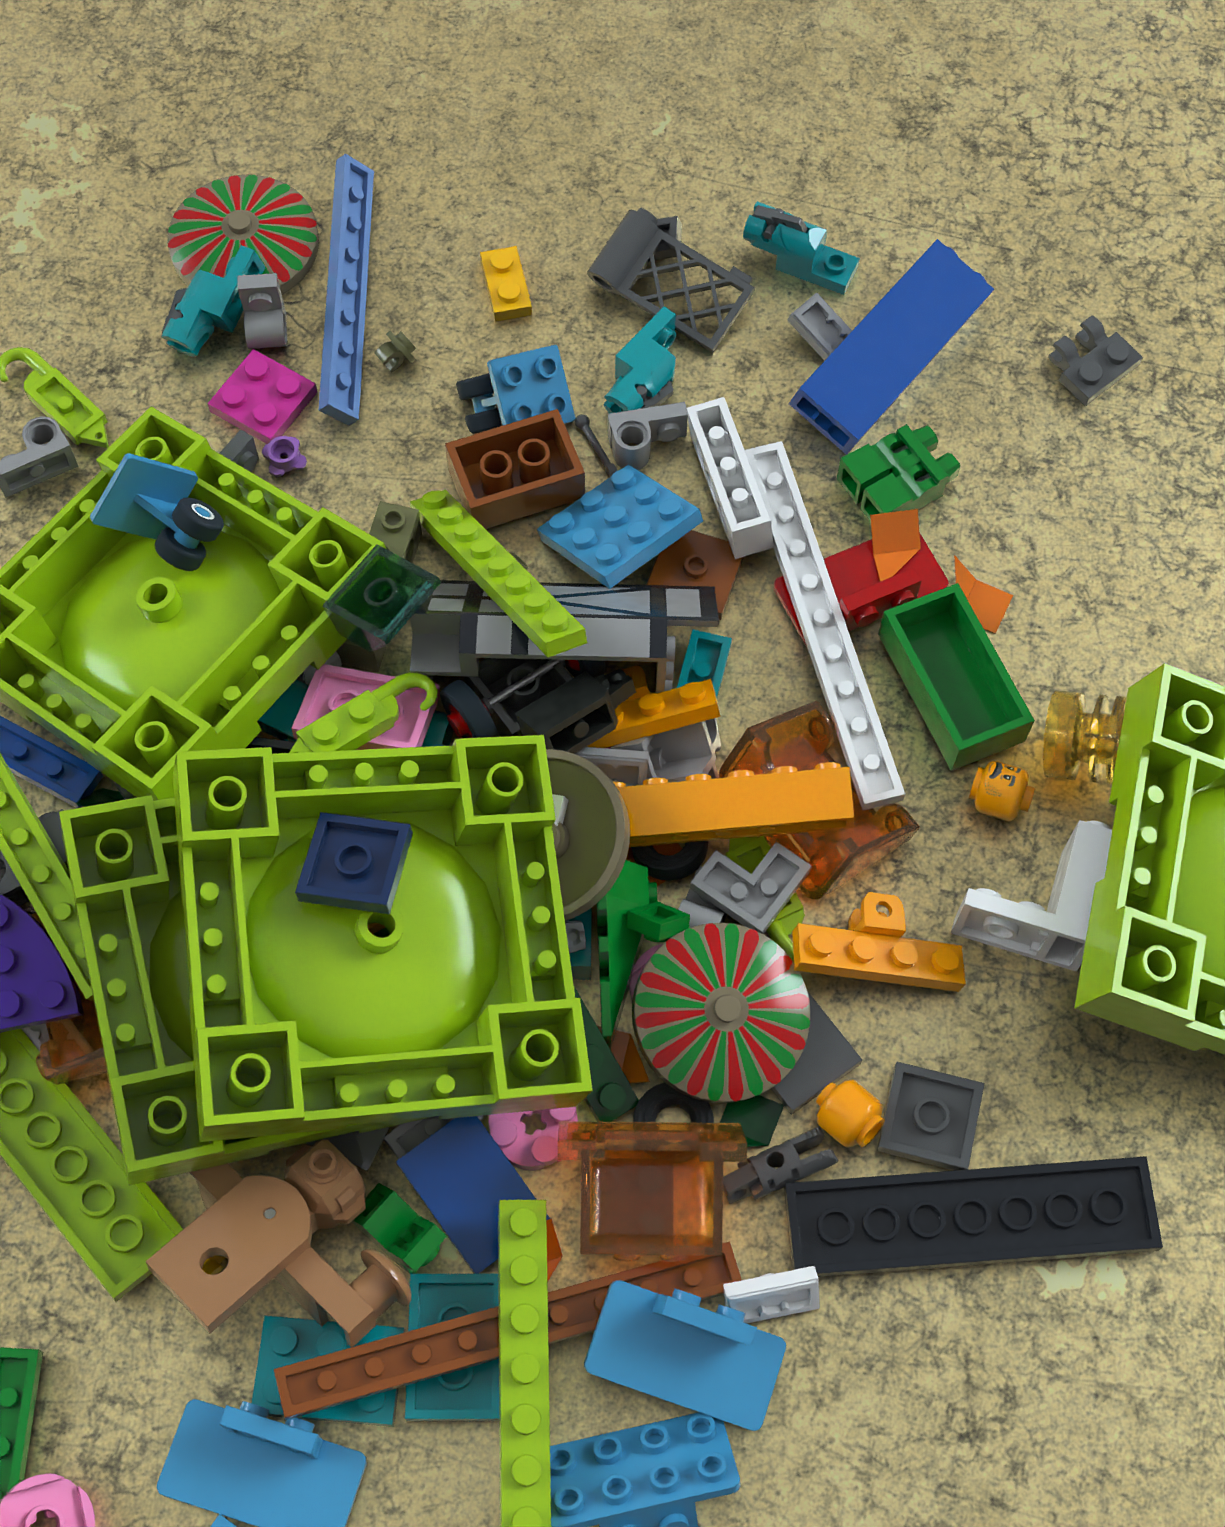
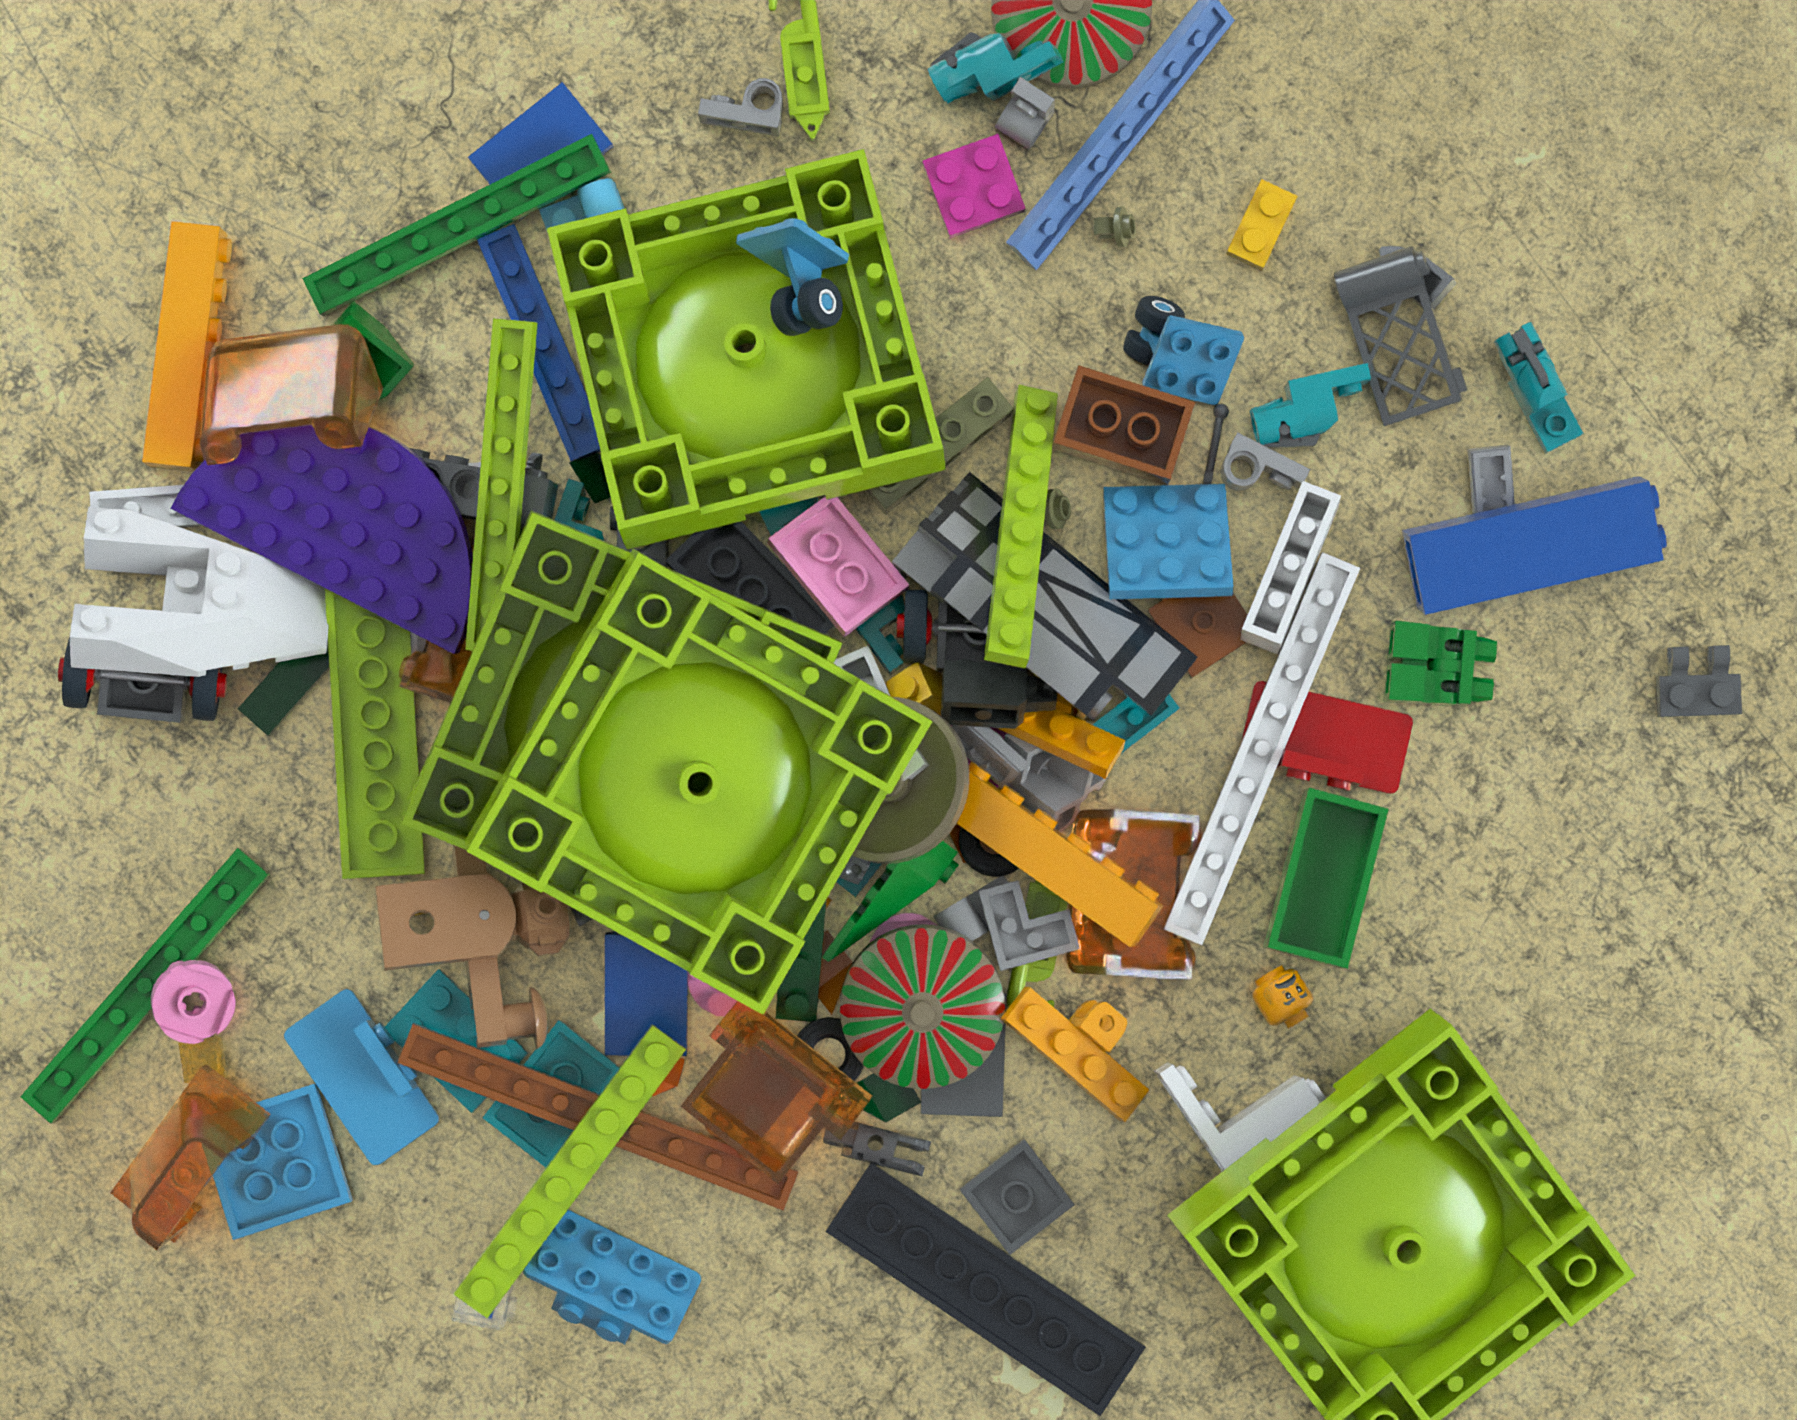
camera: 40 degrees right, 20 degrees up
dark grey plate [219,430,259,472] -> none
medium lavender plate [262,436,307,477] -> none
lime plate [289,673,438,753] -> none
dark blue plate [295,812,413,914] -> none
clear green slope [323,544,441,652] -> none
green brick [352,1183,447,1274] -> none
dark azure bracket [584,1280,786,1431] -> none
green plate [626,901,690,943] -> none
white plate [723,1266,820,1324] -> none
light orange head [816,1080,885,1148] -> none
orange sticker [870,509,921,582] -> none
orange sticker [954,555,1013,634] -> none
clear yellow wheel [1043,690,1127,784] -> none

